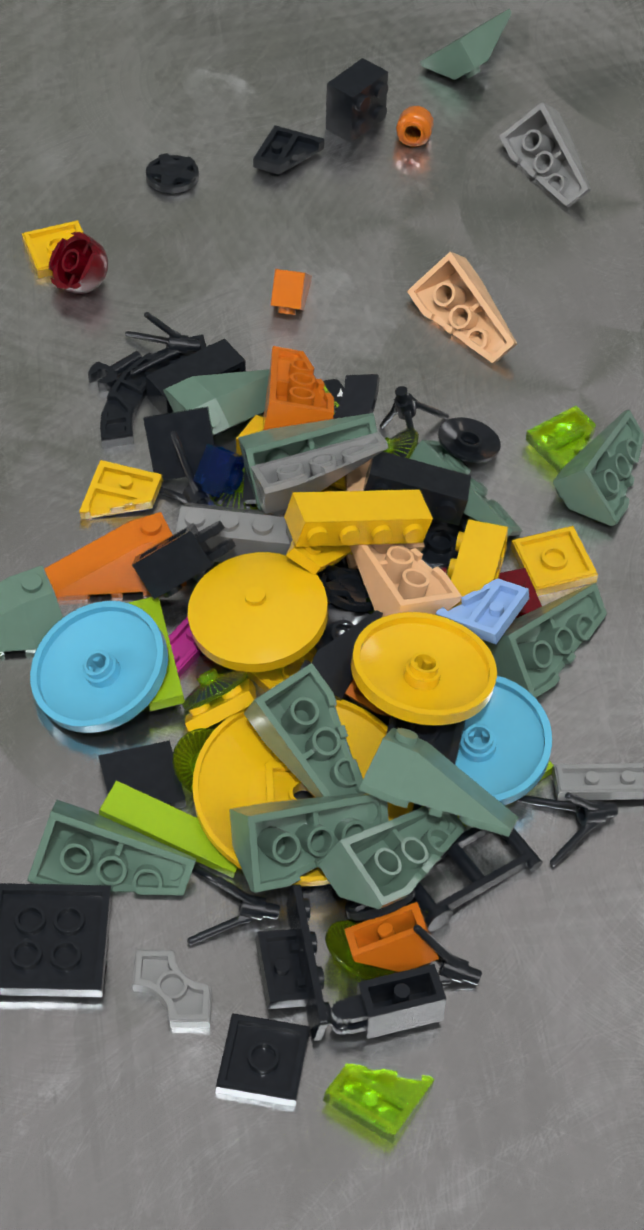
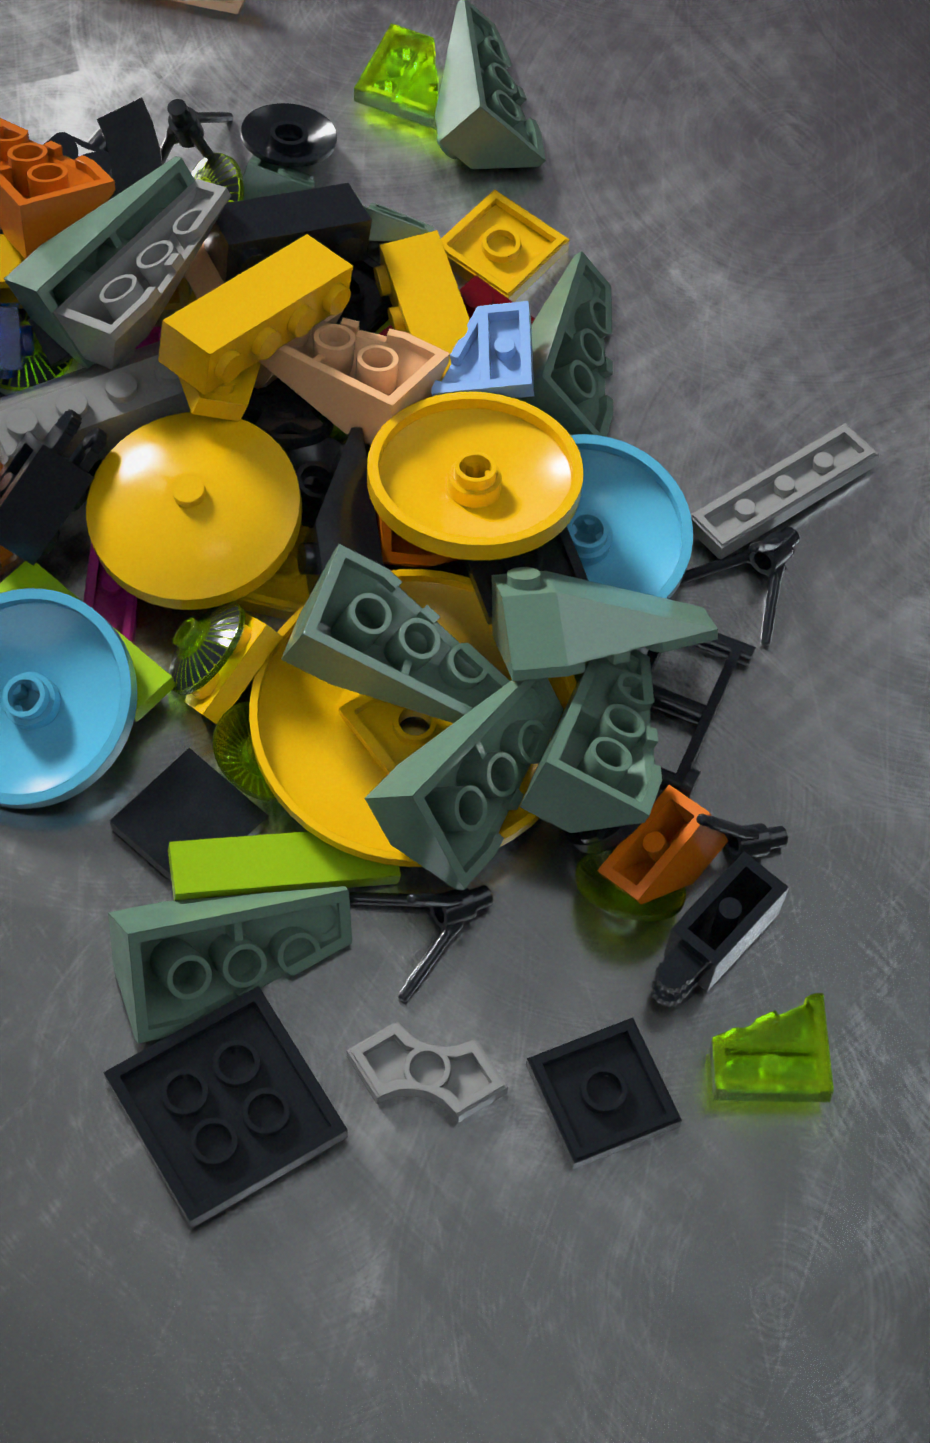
camera: 35 degrees left, 10 degrees up
black bracket [255,884,332,1041] -> none

